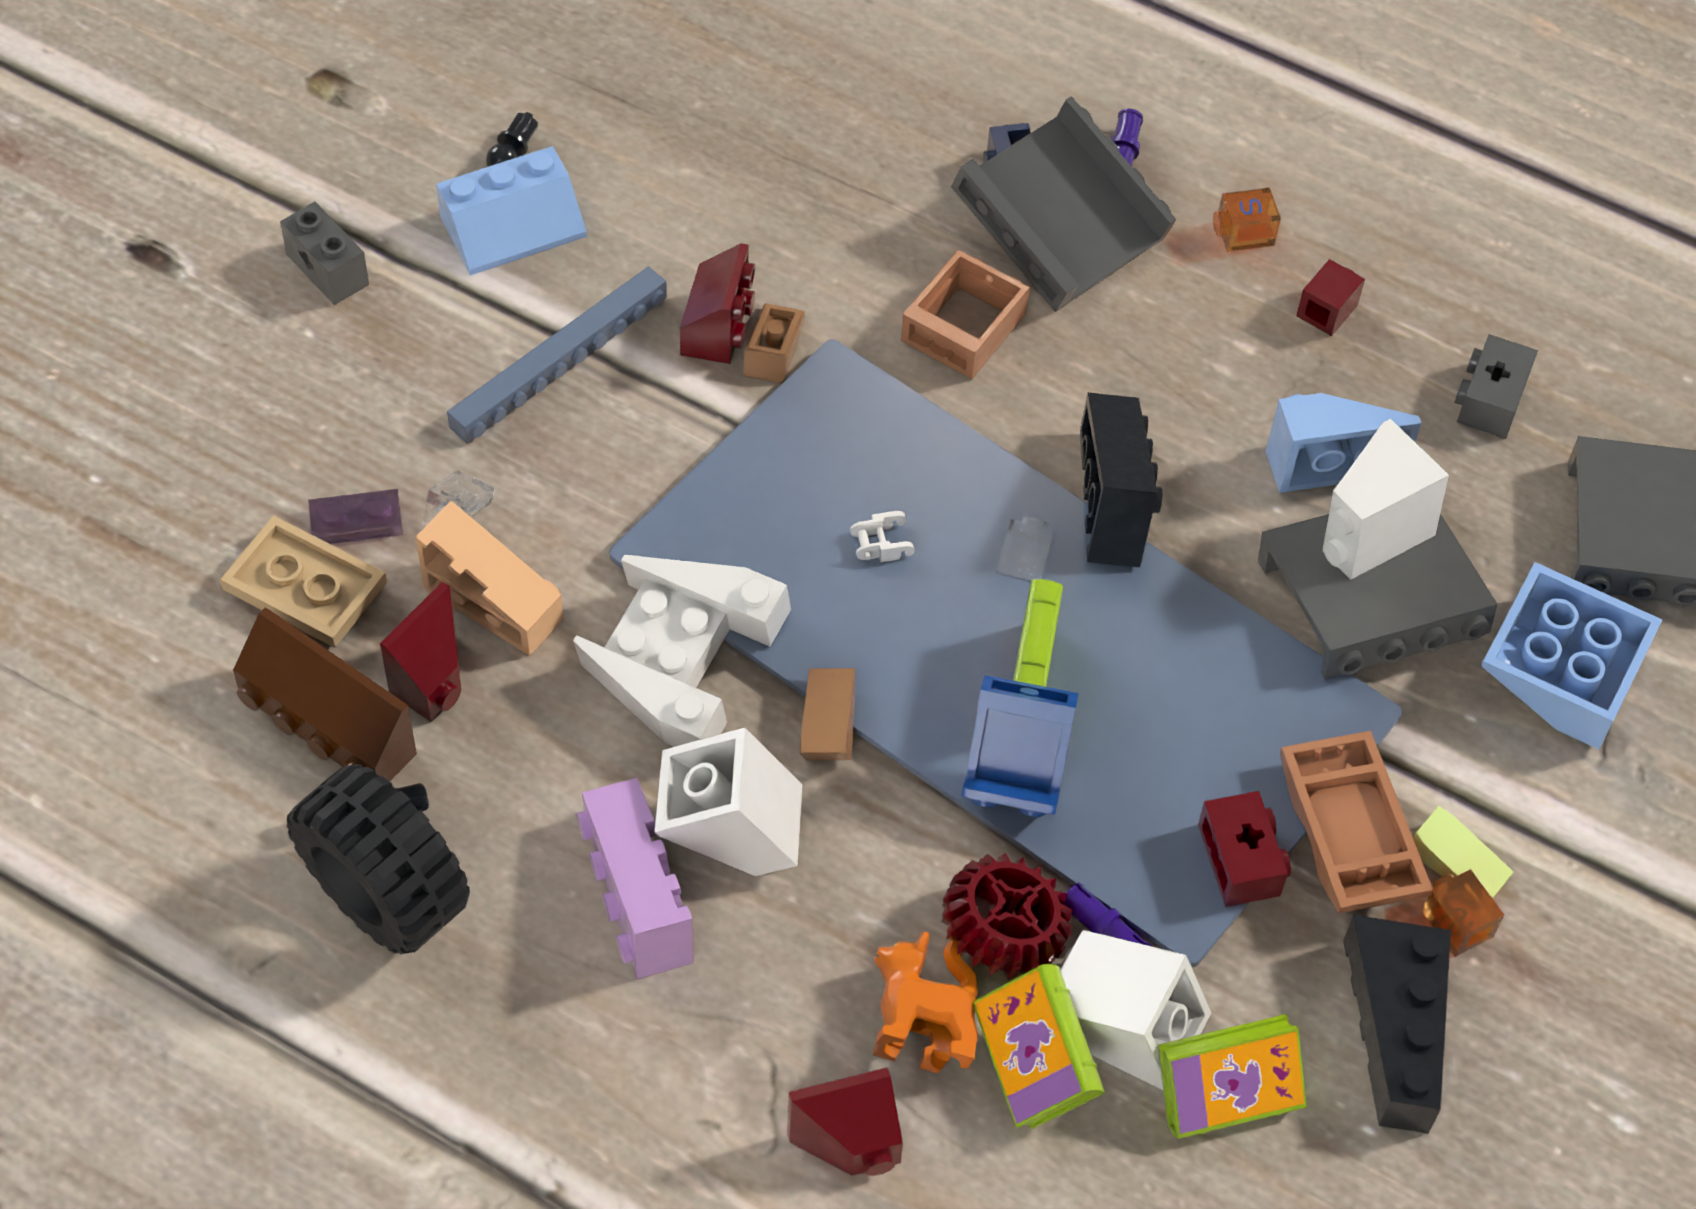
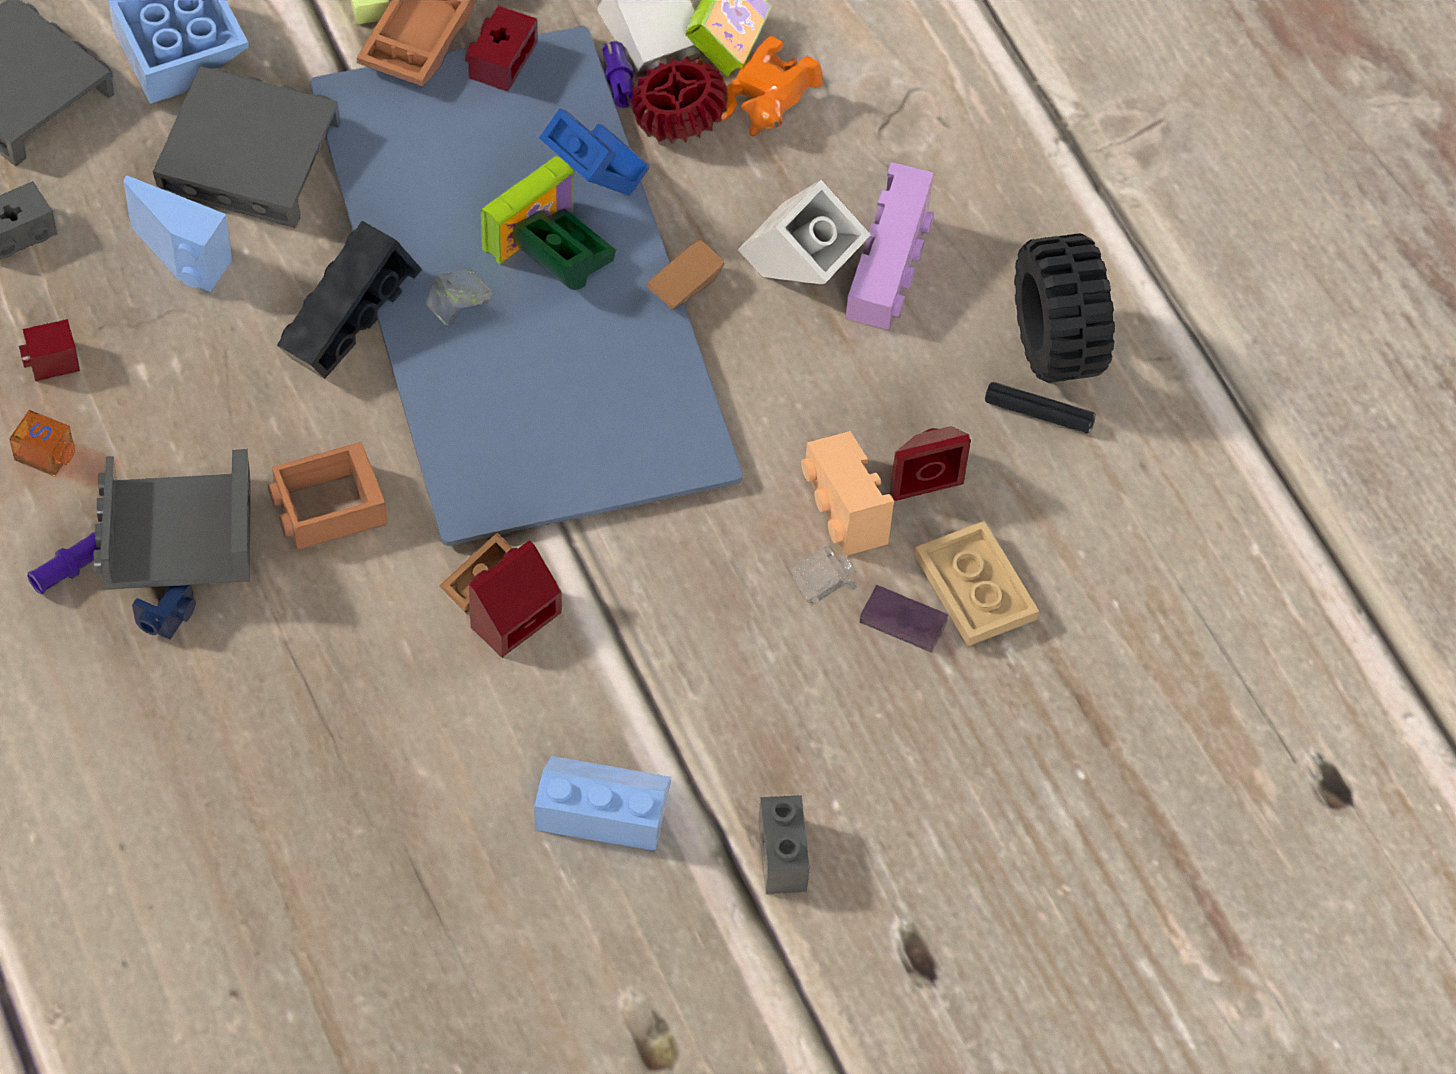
camera: 145 degrees left, 0 degrees up
reddish brown slope [233,607,417,781] -> none
sand blue piece [447,266,667,443] -> none
black axle [486,112,538,167] -> none
white wedge [573,555,791,747] -> none
dark red slope [787,1067,903,1176] -> none
white piece [850,511,915,563] -> none
white slope [1322,419,1449,580] -> none
none -> dark green brick [513,208,616,290]

